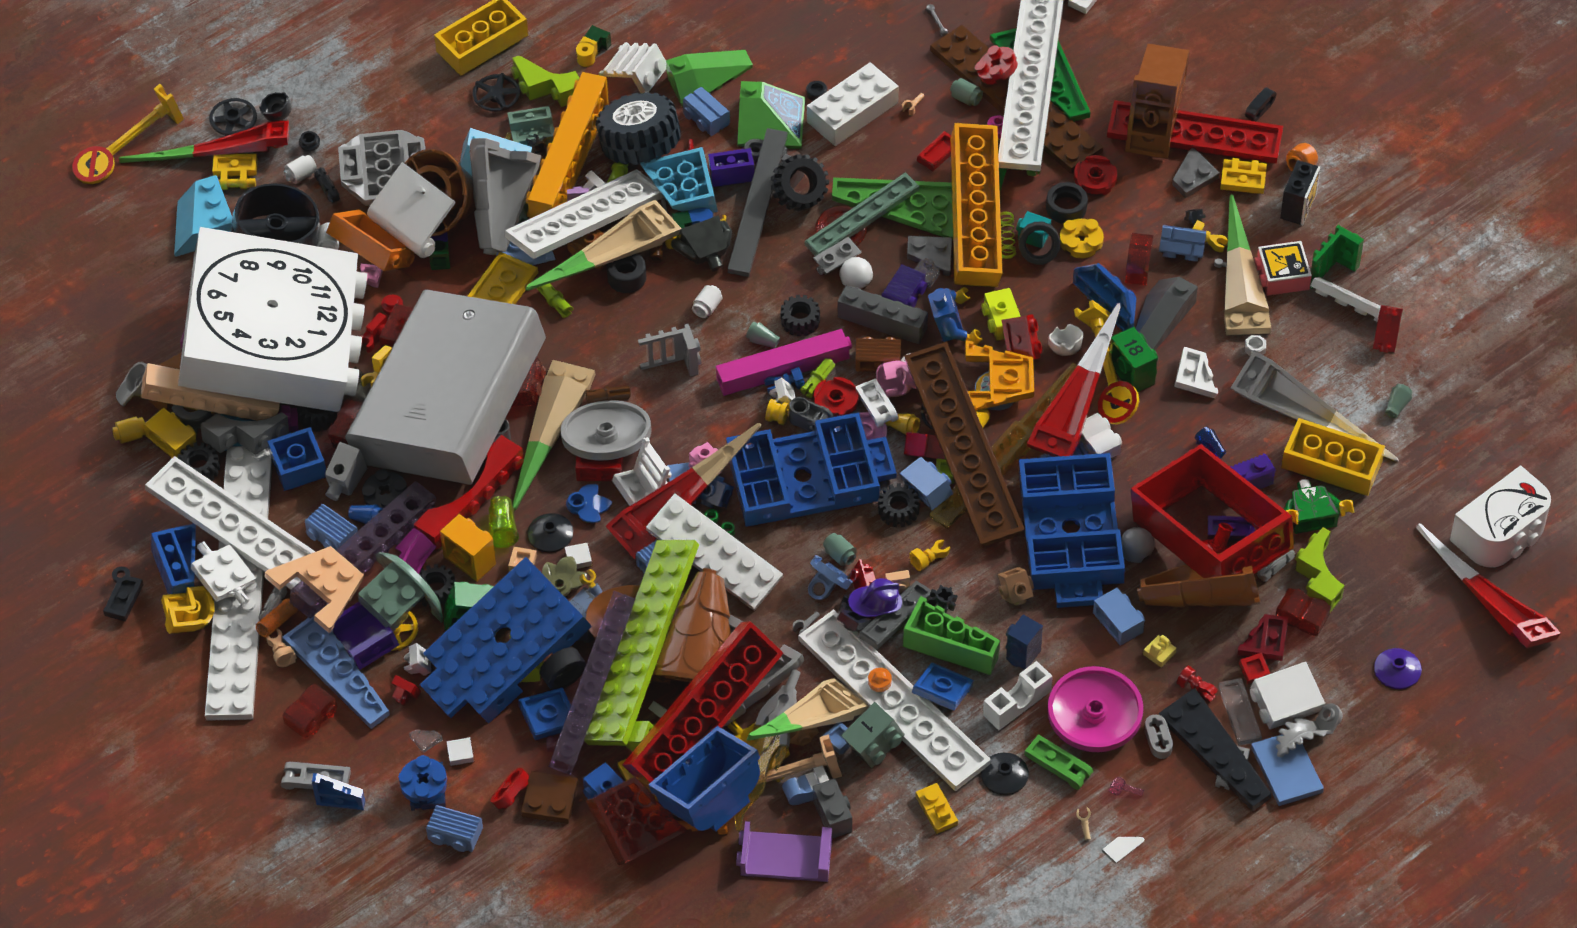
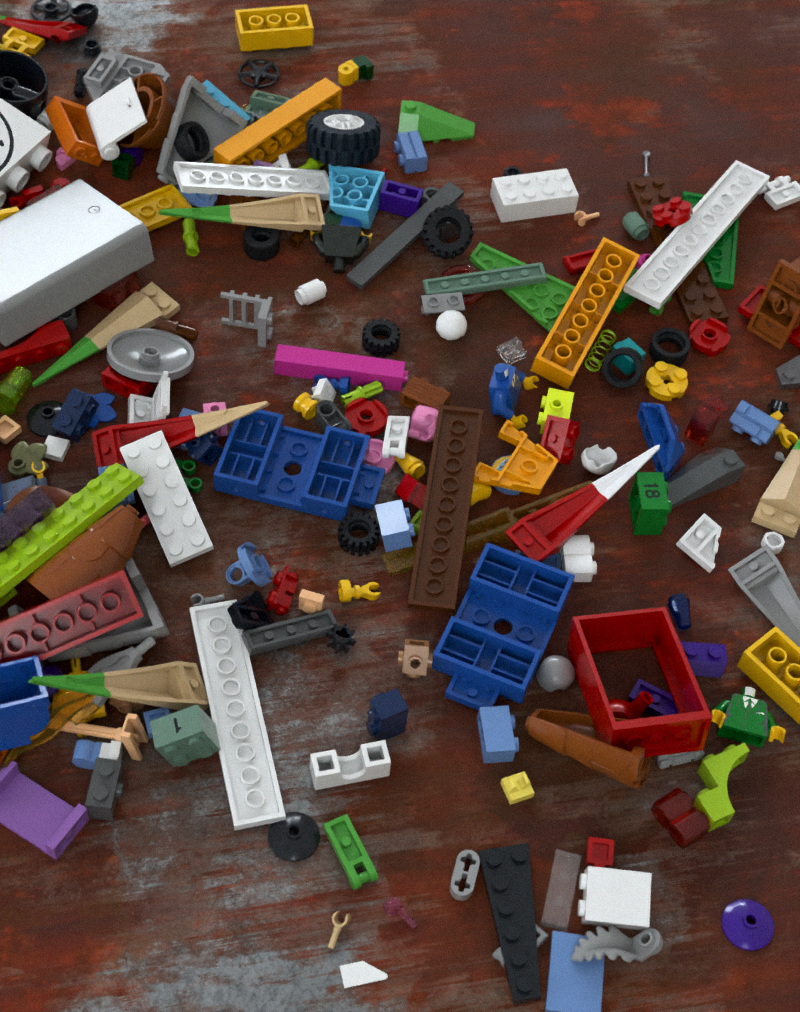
camera: 20 degrees right, 0 degrees up
white brick [283,155,317,184] -> none
lime arch [511,56,579,107] -> none
white plate [599,42,666,94] -> none
bright green slope [737,81,805,149] -> none
sand green cone [746,322,780,349] -> none
sand green brick [823,533,857,566] -> none
dark grey brick [838,285,928,344] -> none
dark purple piece [848,578,902,617] -> none
orange tile [868,668,892,692] -> none
dark purple brick [882,264,927,307] -> none
bright green wedge [903,596,1000,675] -> none
flat silver wing [907,236,952,276] -> none
blue plate [912,663,974,711] -> none
yellow plate [915,783,958,834] -> none
dark pink dish [1048,666,1143,752] -> none
yellow piece [1074,300,1139,425] -> none
red piece [1177,665,1218,702] -> none
dark red wing [1237,614,1288,661] -> none
none -> dark blue brick [51,387,99,443]
none -> black tyre [174,121,210,162]

